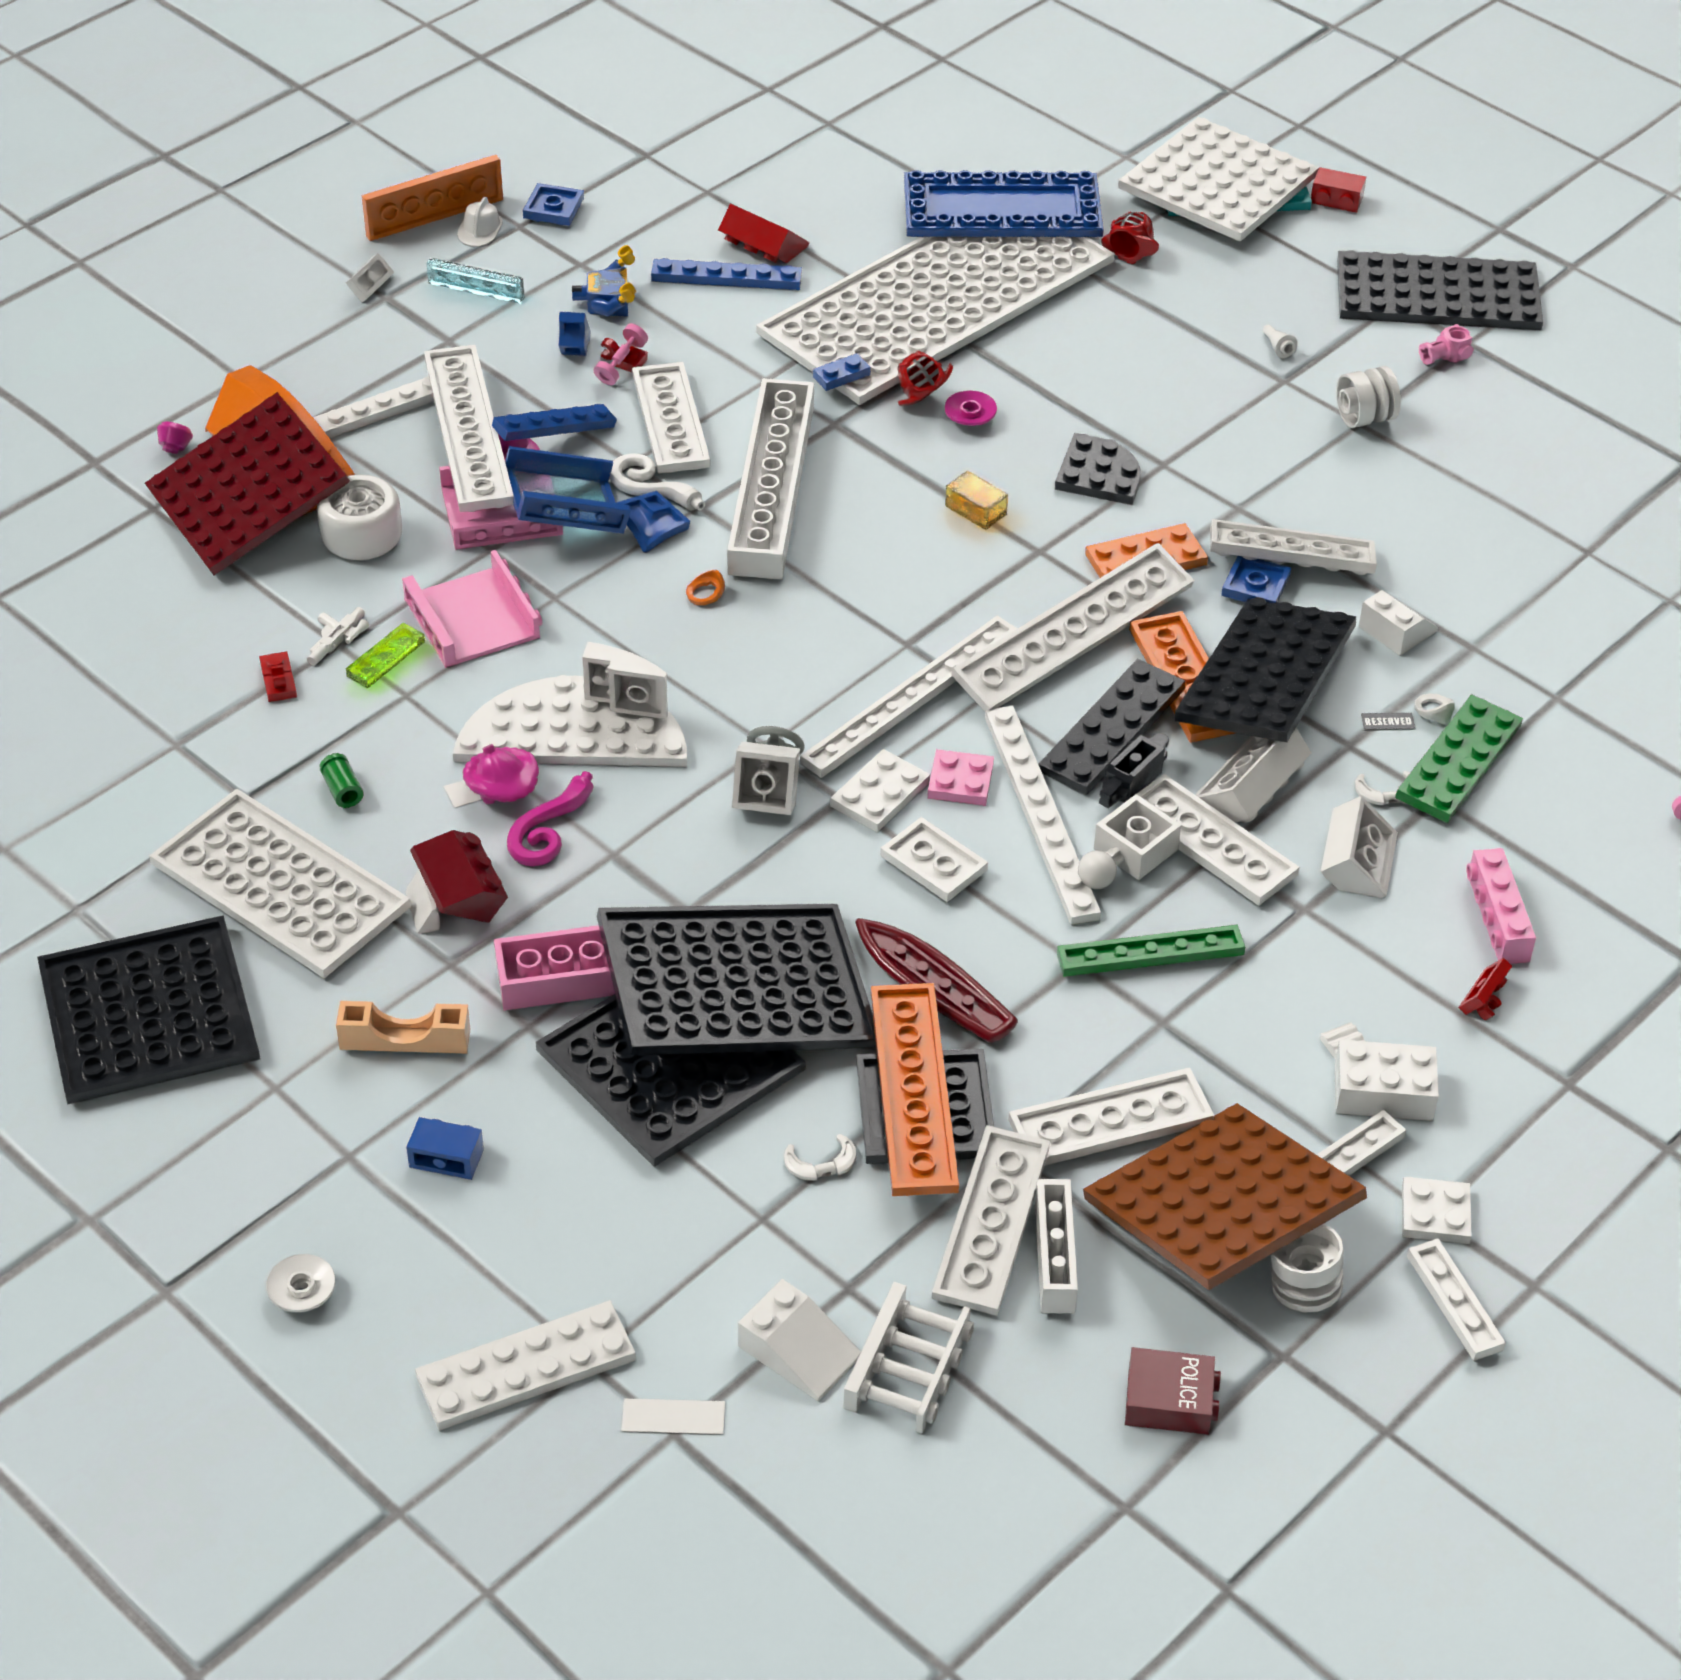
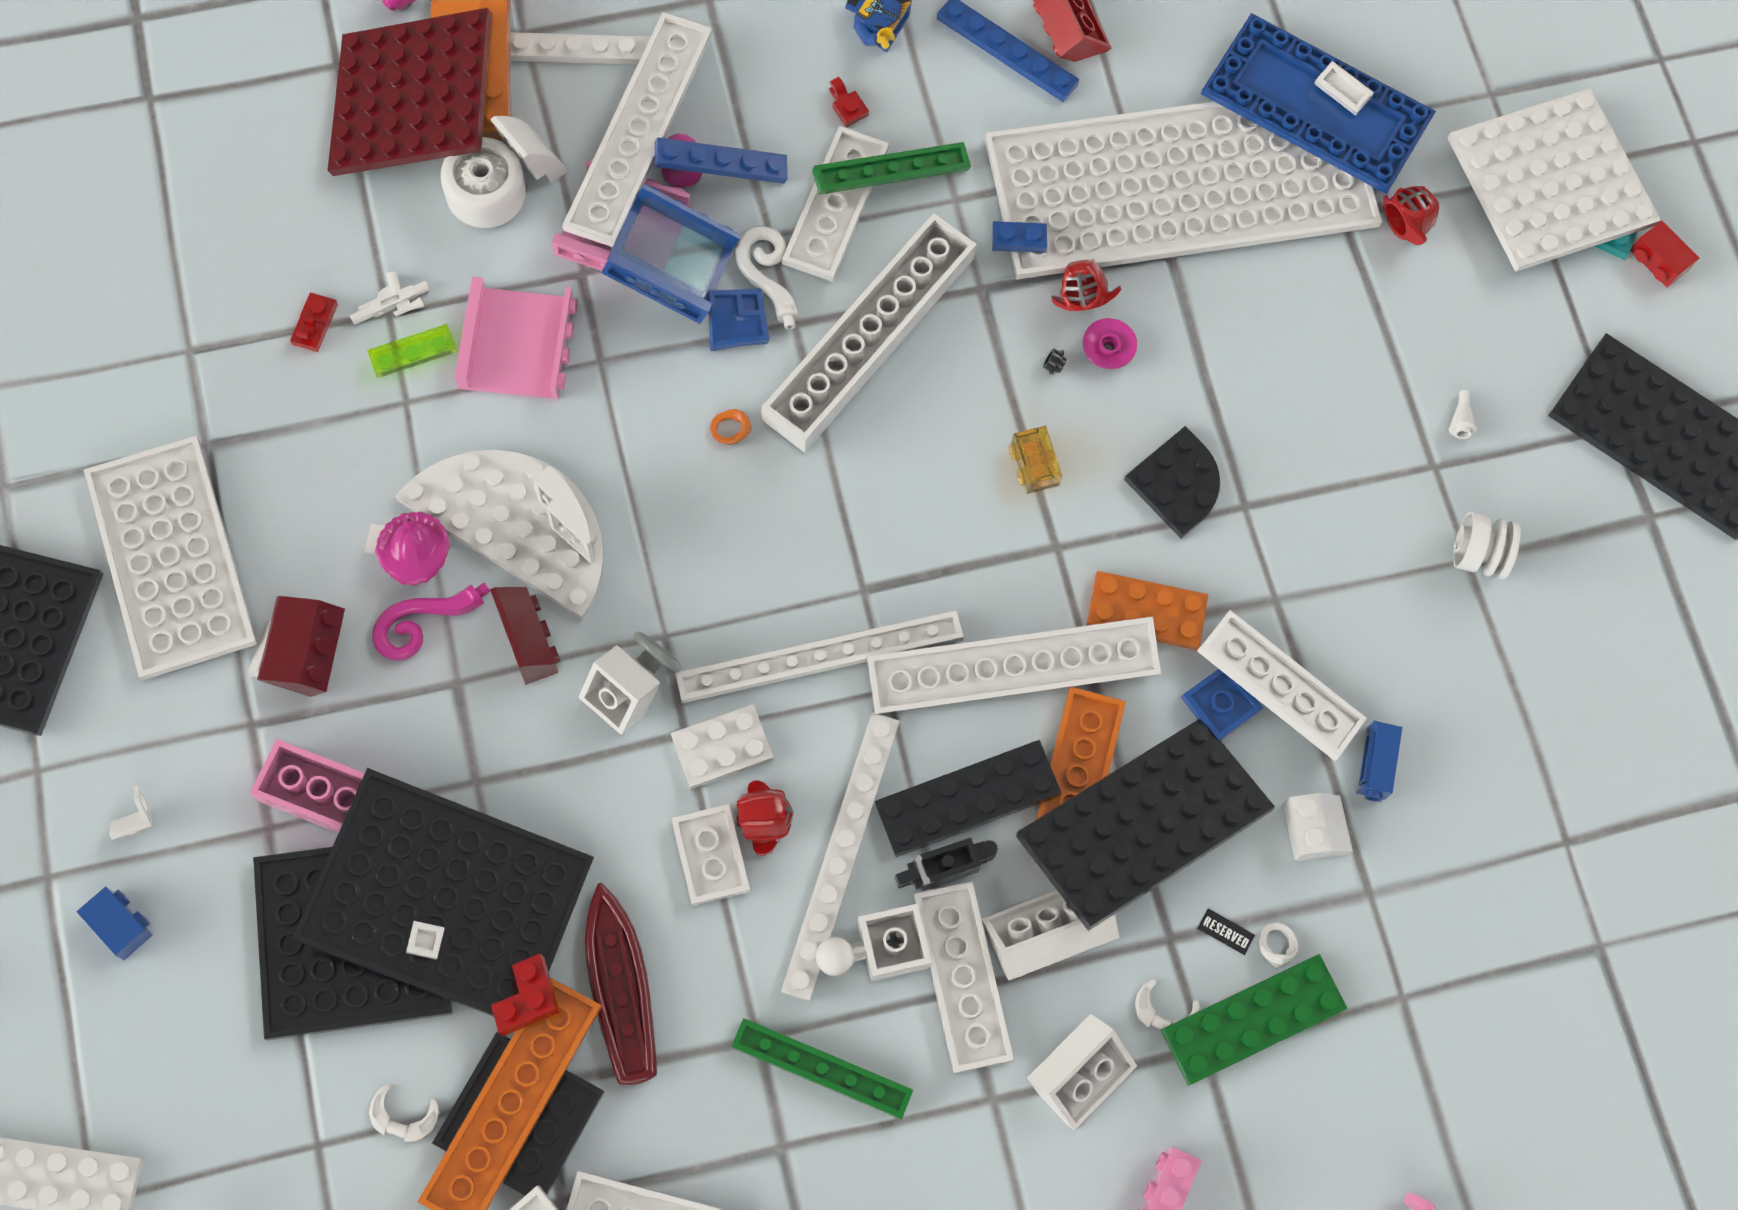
camera: 25 degrees right, 25 degrees up
green piece [319,753,364,808] -> none
light nougat arch [336,1001,471,1054] -> none
blue brick [558,312,591,356] -> none
bright pink wheel [593,323,648,385] -> none
bright pink plate [928,749,994,806] -> none
bright pink connector [1419,324,1474,365] -> none
none -> white bracket [109,785,151,840]
none -> white plate [406,921,444,959]
none -> dark red slope [490,587,561,685]
none -> white slope [491,116,568,184]
none -> red plate [491,954,560,1036]
none -> red piece [736,780,794,856]
none -> green plate [812,142,971,195]
none -> black plate [1043,348,1067,375]
none -> white tile [1314,61,1374,116]
none -> blue window [1356,720,1403,802]

